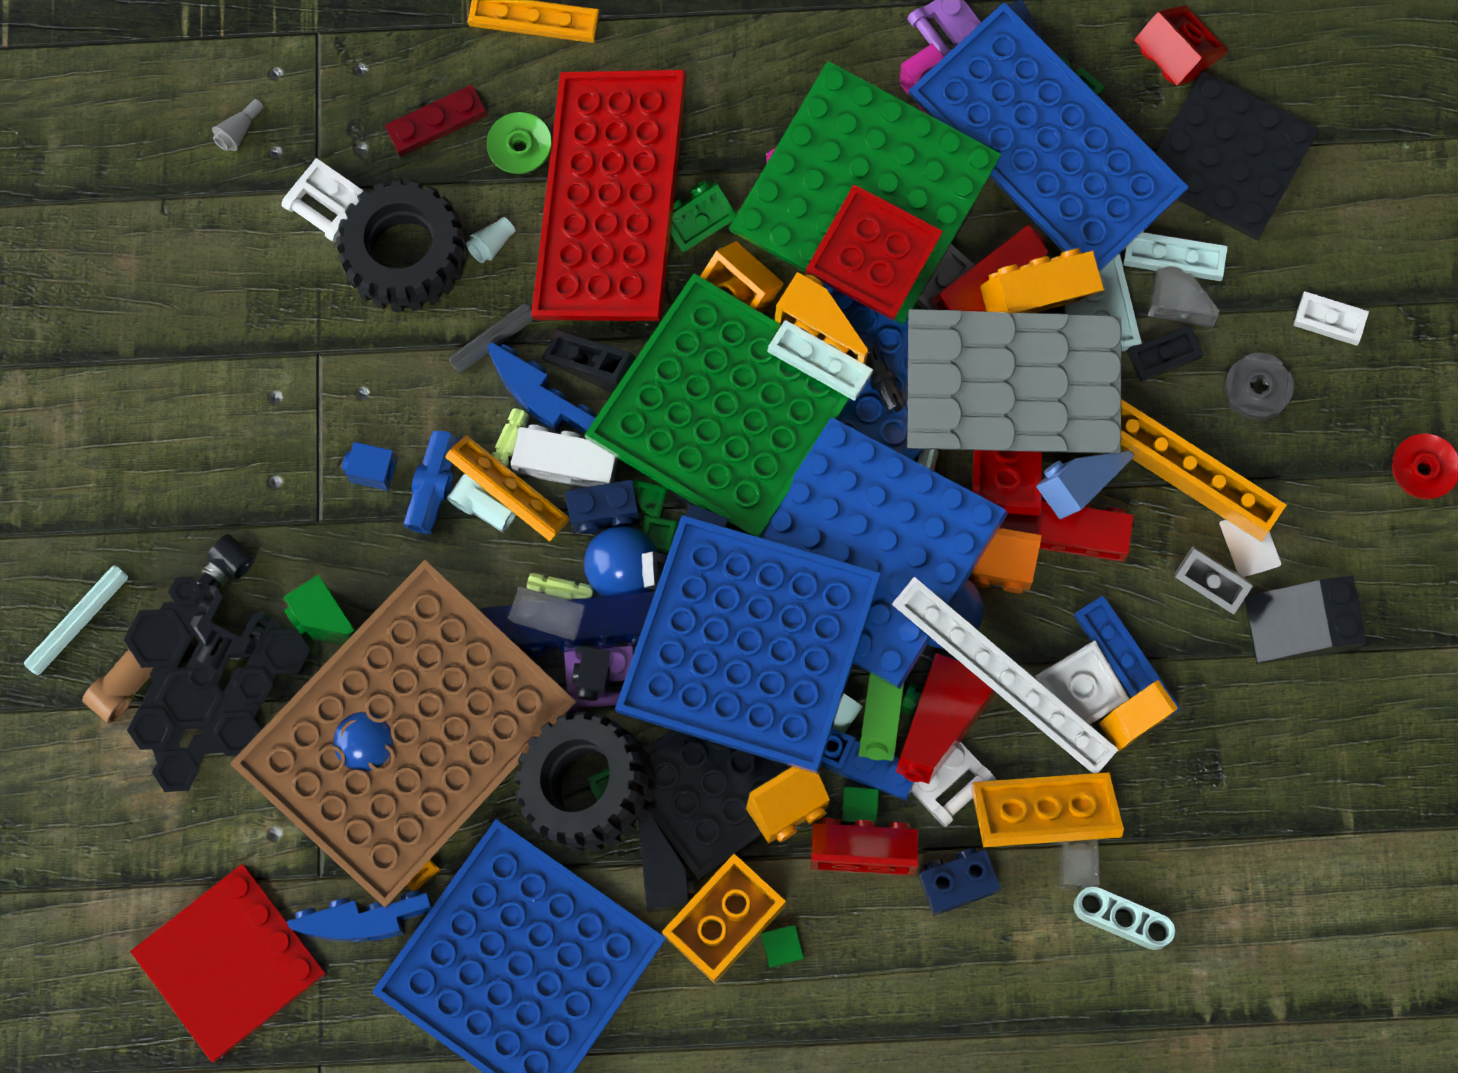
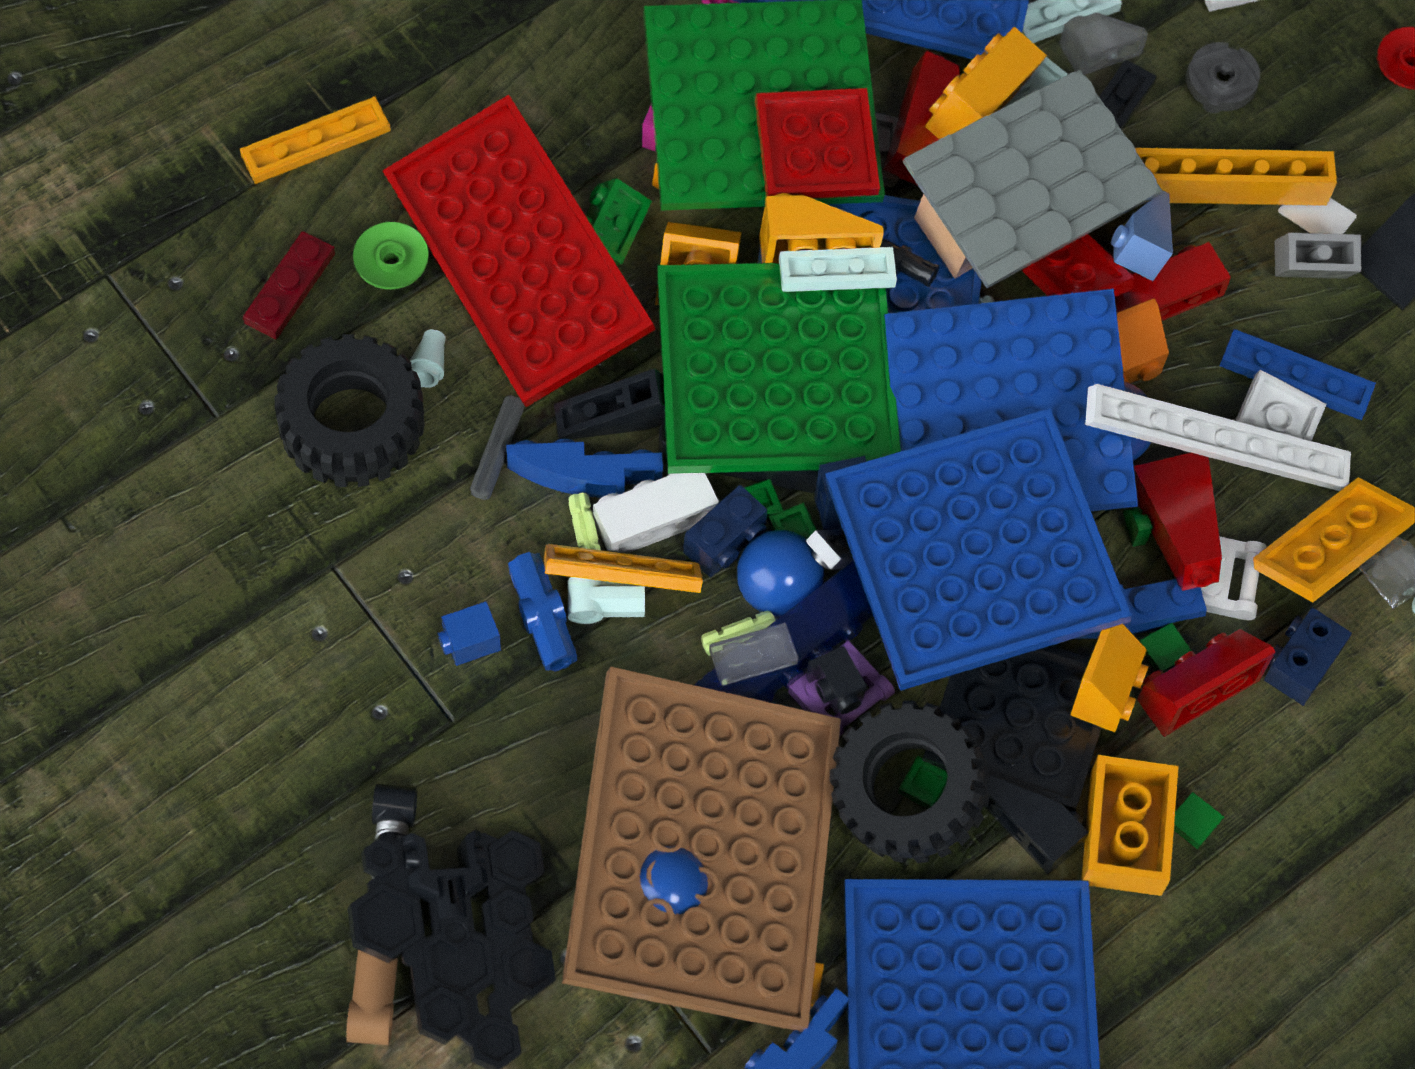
camera: 45 degrees left, 10 degrees down
light aqua axle [24,565,128,675] -> none
light grey cone [212,99,264,151] -> none
white plate [282,158,363,242] -> none
green slope [283,575,356,645] -> none
bright green slope [859,673,904,761] -> none
light orange slope [1098,680,1178,752] -> none

